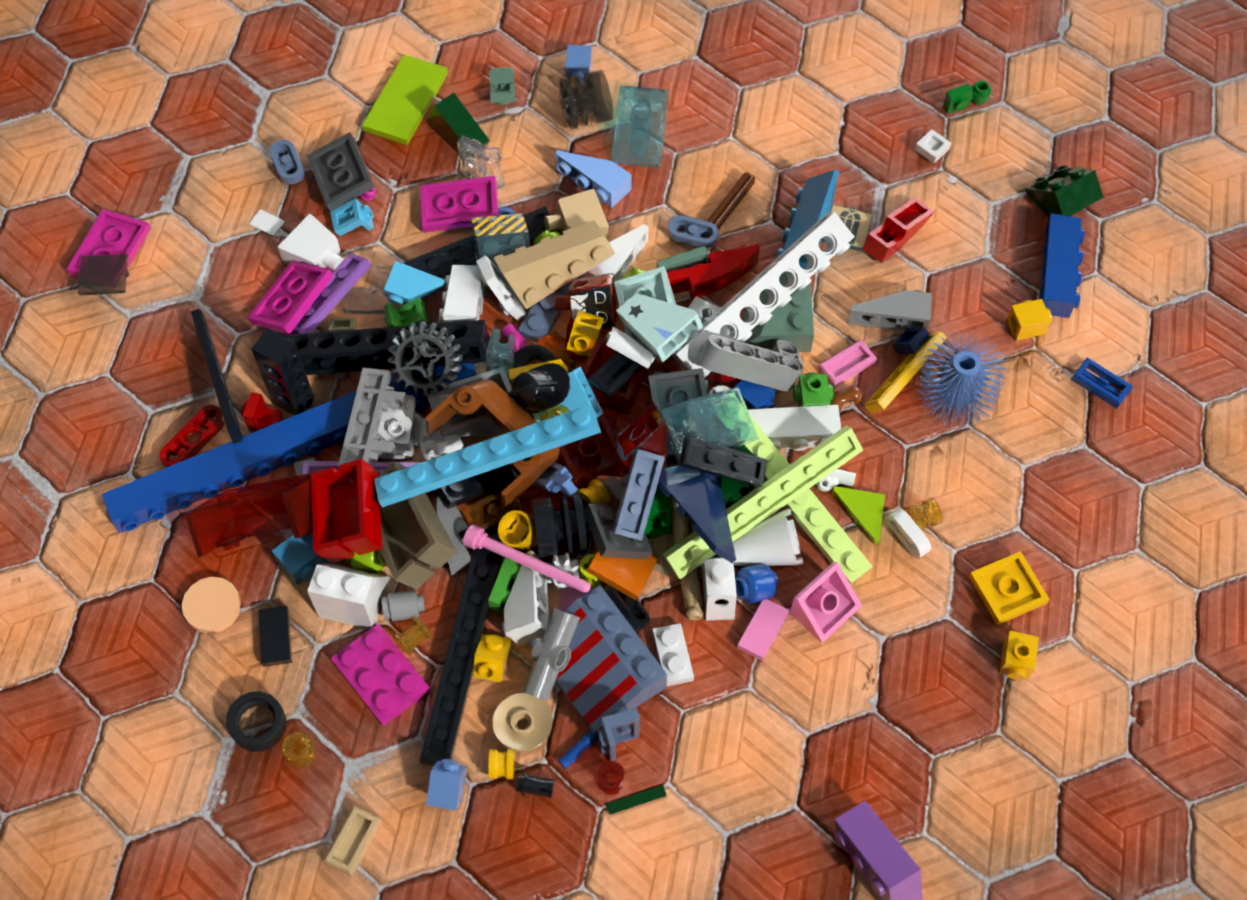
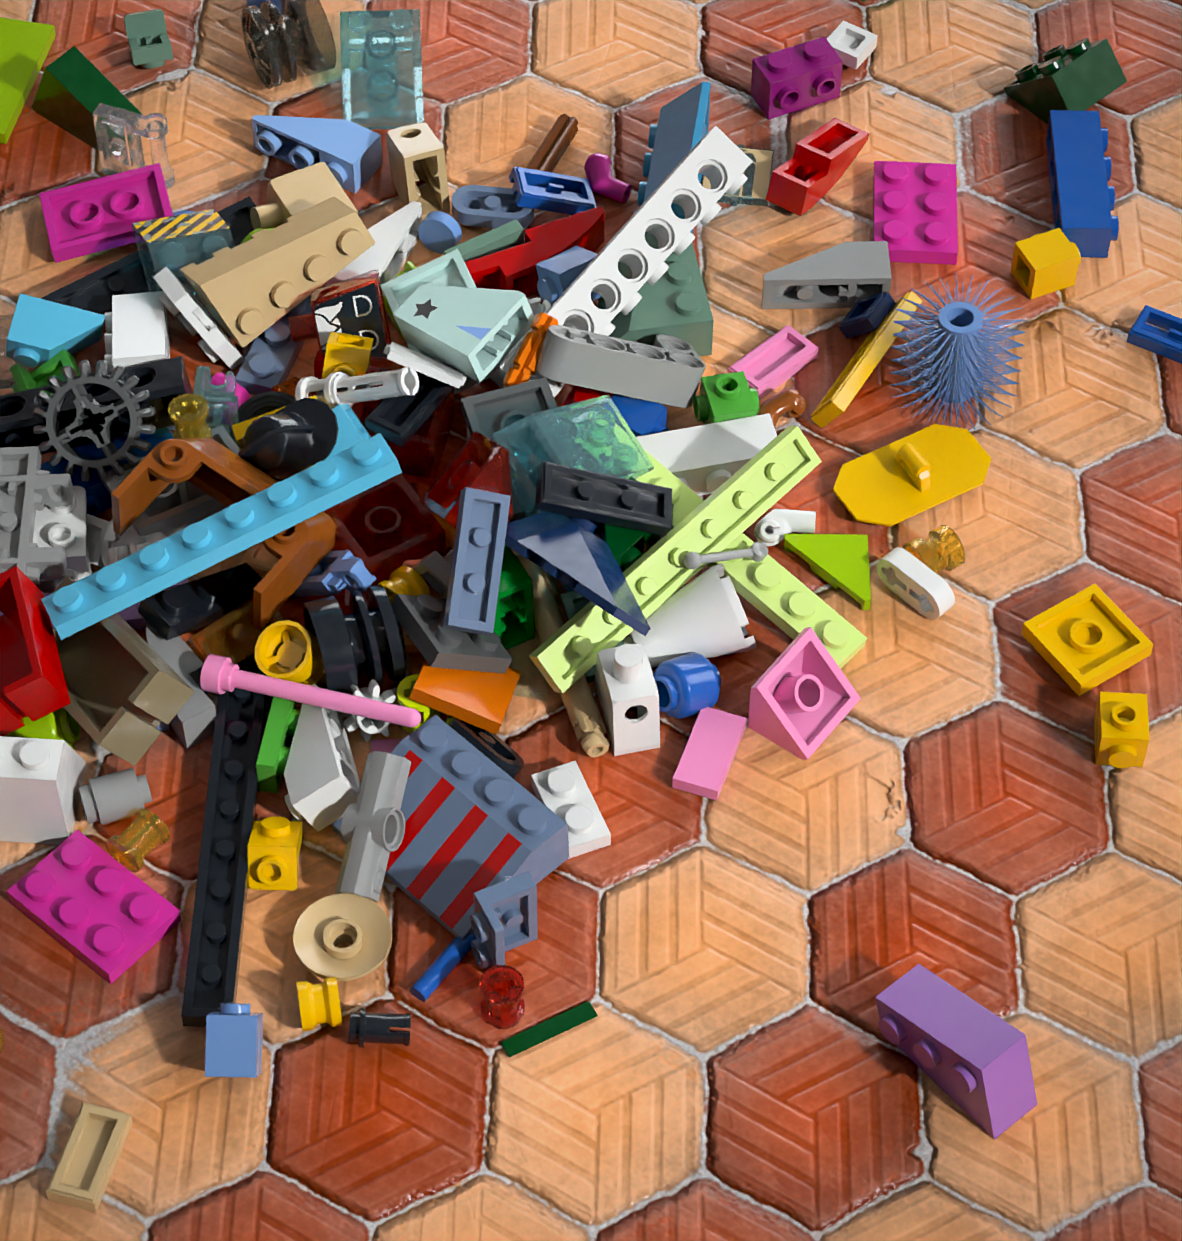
camera: 10 degrees left, 10 degrees down
none -> clear yellow bush [168,394,213,439]
none -> white pin [295,367,419,409]
none -> tan torso [386,122,451,220]
none -> medium blue tile [418,211,462,254]
none -> orange axle [503,313,558,388]
none -> blue tile [509,167,597,215]
none -> medium blue brick [535,246,602,306]
none -> dark pink arm [584,153,632,204]
none -> light grey hinge [683,542,768,570]
none -> magenta brick [750,36,843,120]
none -> yellow shield [833,424,992,527]
none -> dark pink plate [873,160,958,265]

